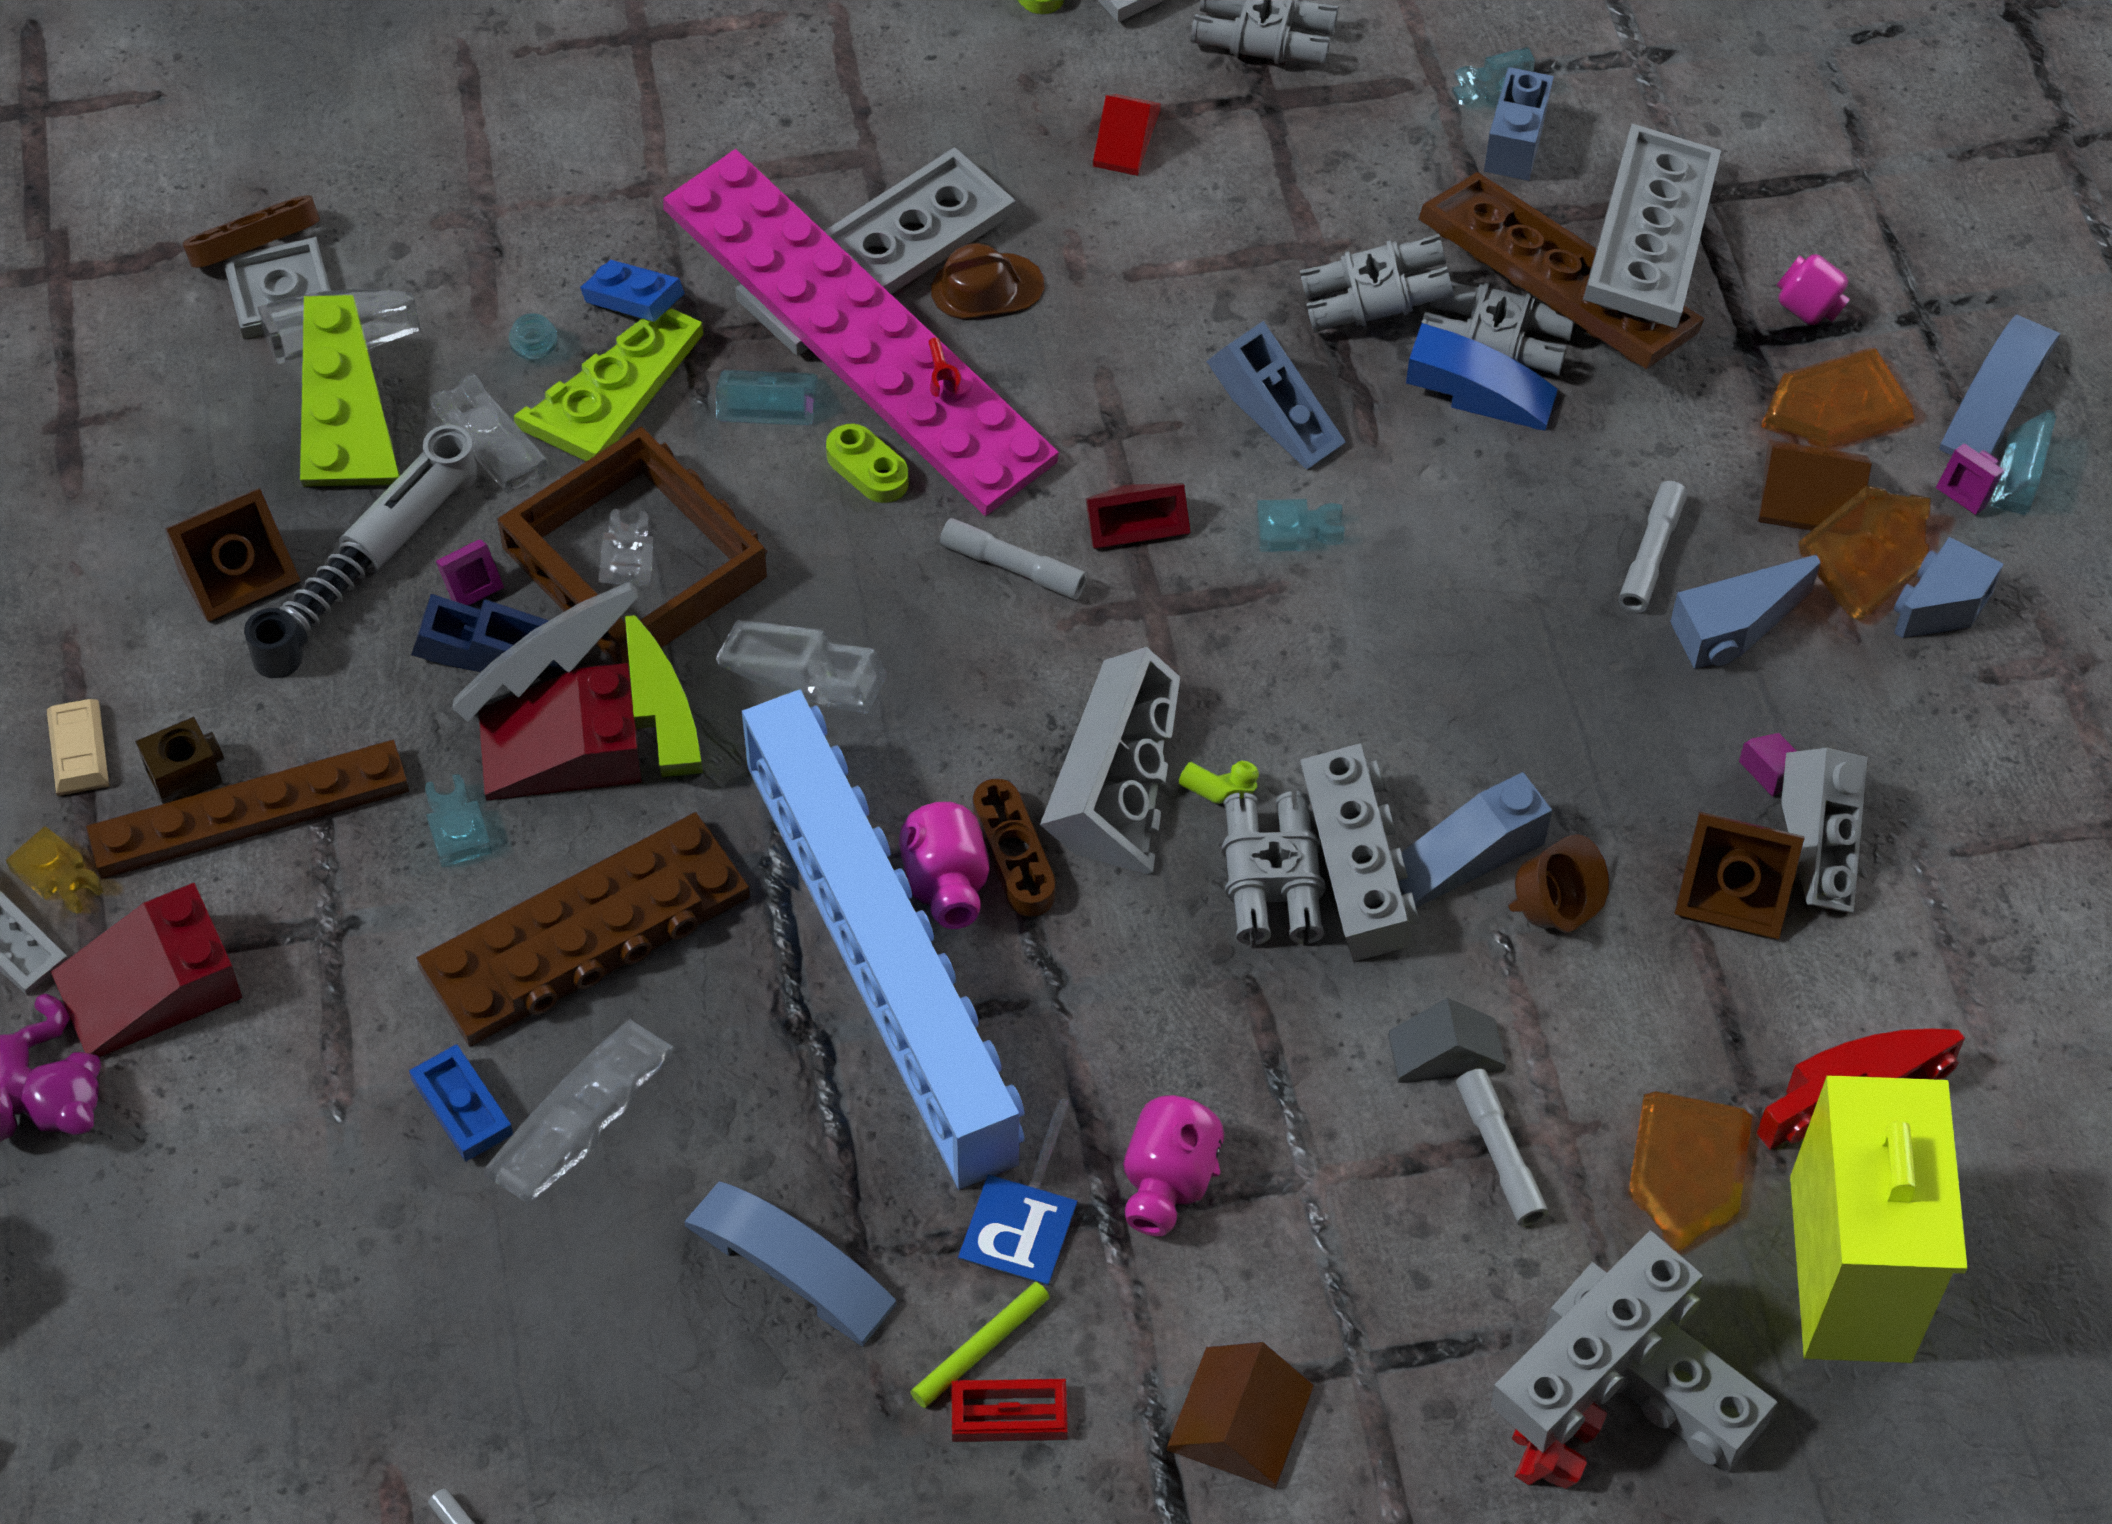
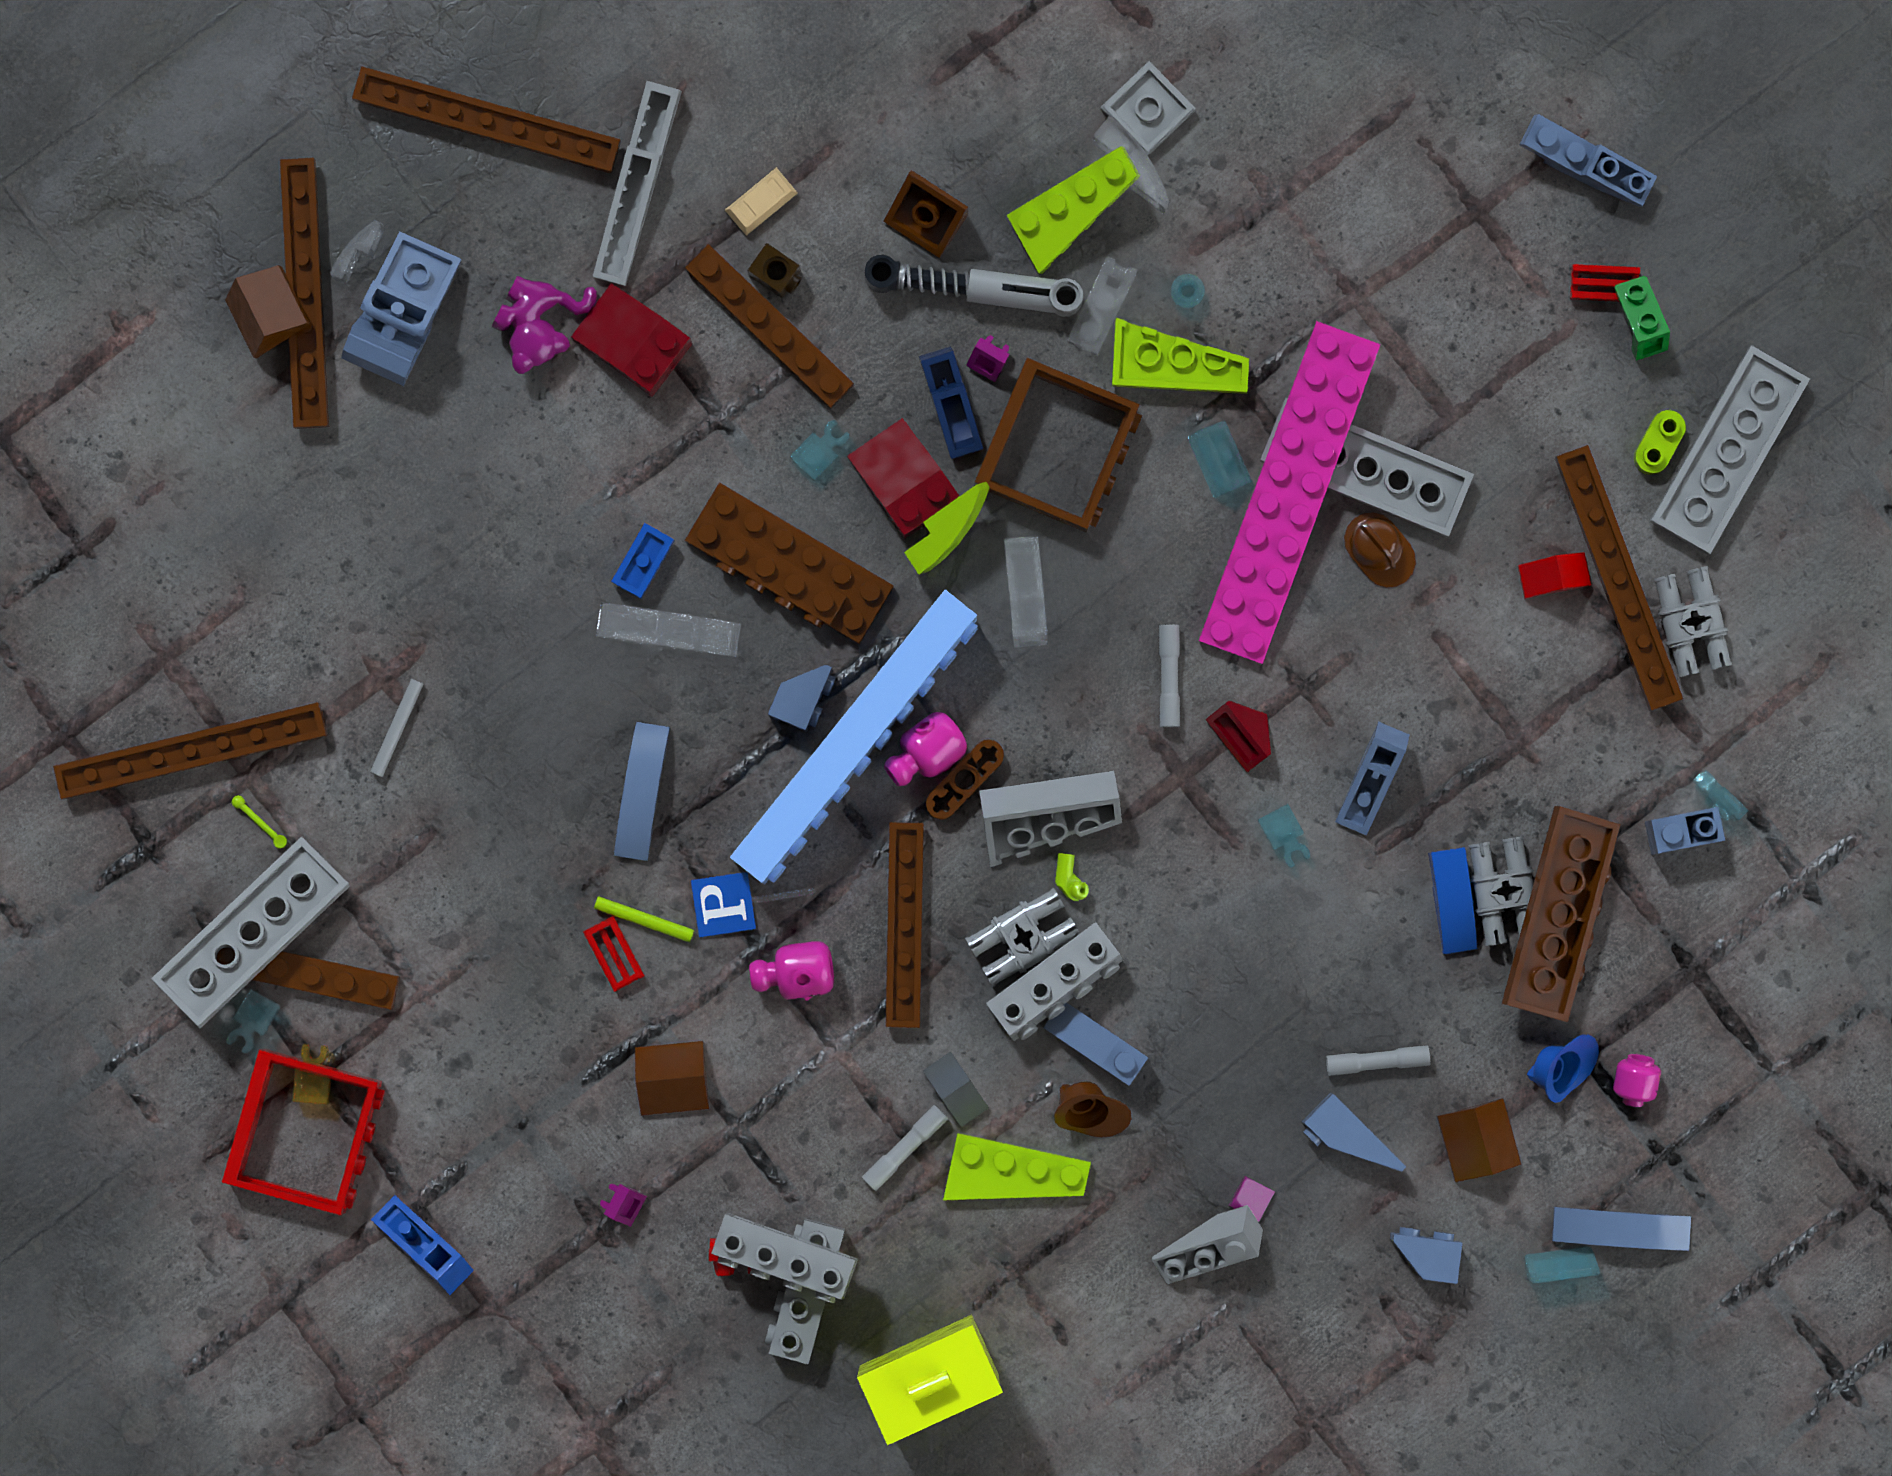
camera: 65 degrees right, 30 degrees up
clear yellow plate [6,826,104,914] -> none
reddish brown beam [182,195,320,268] -> none
light grey slope [452,582,639,722] -> none
blue plate [580,260,685,322] -> none
clear plate [599,509,654,586] -> none
lime plate [826,424,909,503] -> none
red hand [928,337,961,397] -> none
light grey pin [1300,234,1455,333] -> none
light grey plate [1583,124,1721,328] -> none
clear orange tile [1628,1091,1753,1252] -> none
reddish brown slope [1674,811,1804,939] -> none
red slope [1756,1028,1965,1150] -> none
clear orange tile [1761,348,1915,449] -> none
clear orange tile [1798,486,1931,621] -> none
magenta tile [1936,443,2005,515] -> none
none -> sand blue slope [768,665,836,732]
none -> reddish brown plate [886,822,924,1028]
none -> lime wing [943,1133,1091,1200]
none -> blue piece [1527,1034,1599,1103]
none -> reddish brown plate [1555,445,1683,711]

